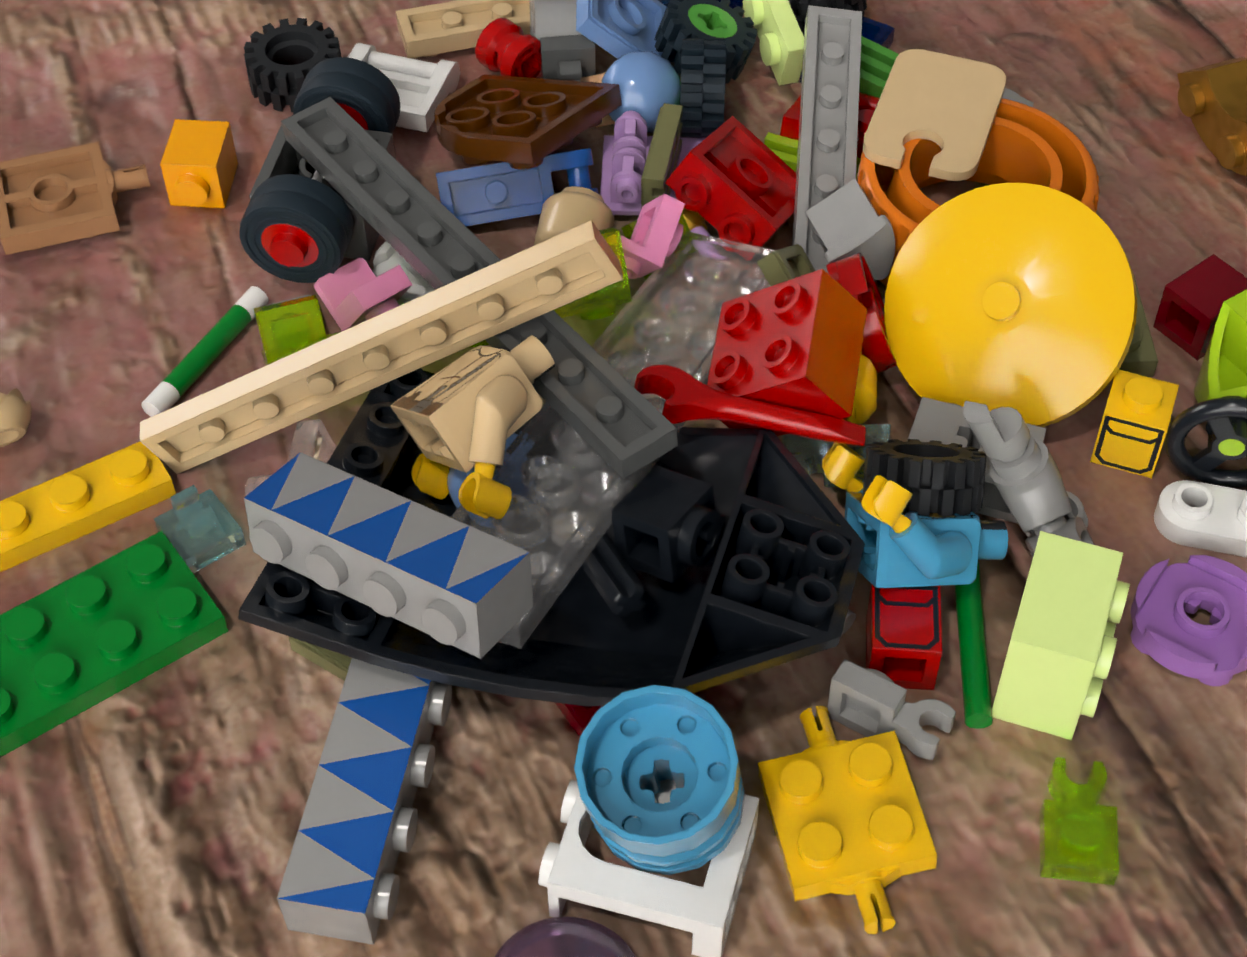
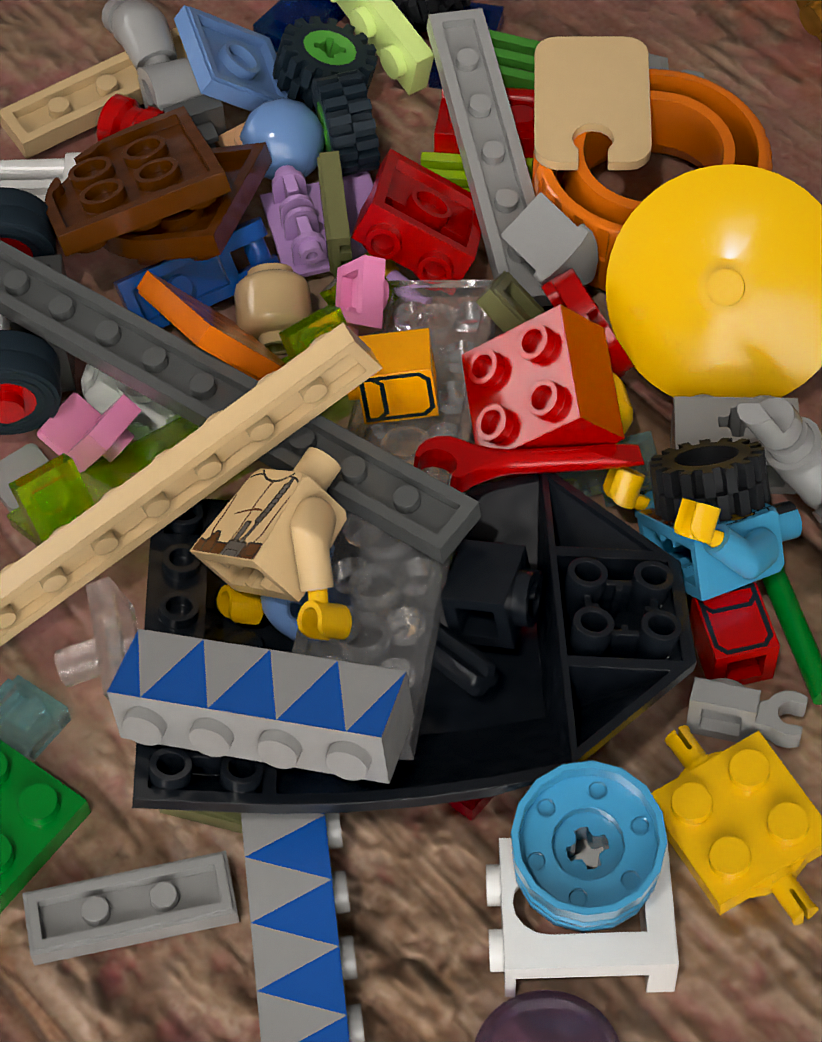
camera: 15 degrees left, 5 degrees up
none -> light grey tile [22,851,240,965]
none -> reddish brown plate [45,106,231,257]
none -> orange tile [136,270,286,381]
none -> light orange brick [348,328,439,424]

